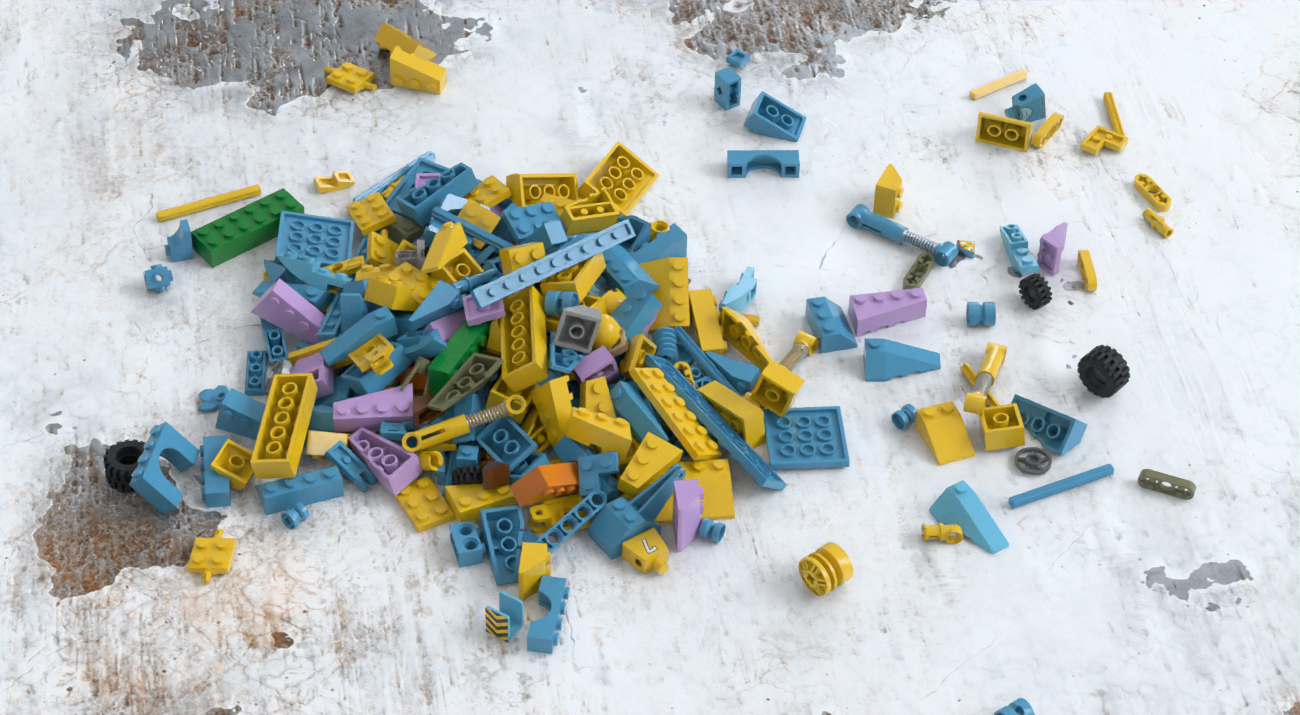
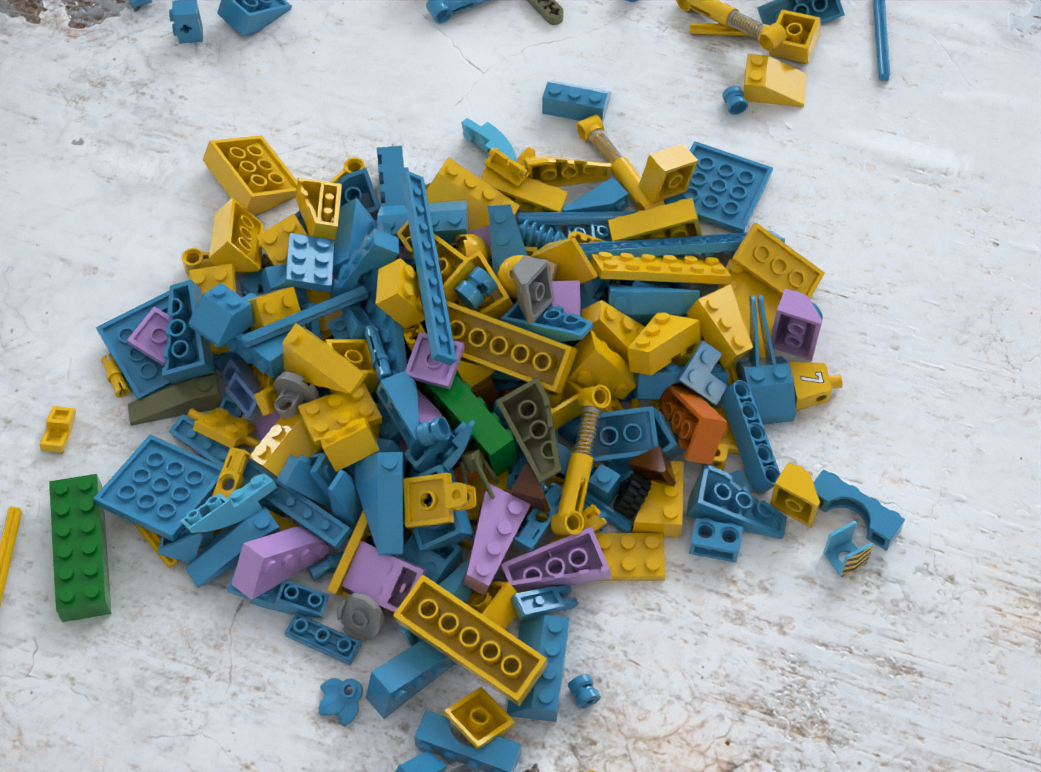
camera: 60 degrees left, 15 degrees up
dark azure brick [143,264,173,292] -> none
dark azure arch [164,219,194,263] -> none
yellow plate [346,192,397,236] -> none
axle [353,151,435,202] -> none
dark azure arch [726,150,800,178] -> none
yellow wheel [798,542,853,597] -> none
lavender wedge [848,288,927,337] -> none
dark azure wedge [863,338,941,382] -> none
yellow connector [921,523,963,544] -> none
medium azure wedge [929,480,1009,554] -> none
dark grey wheel [1014,447,1052,475] -> none
none -> dark azure slope [188,283,255,348]
none -> dark azure wheel [417,416,451,447]
none -> yellow hinge [483,148,531,187]
none -> yellow plate [731,223,825,299]

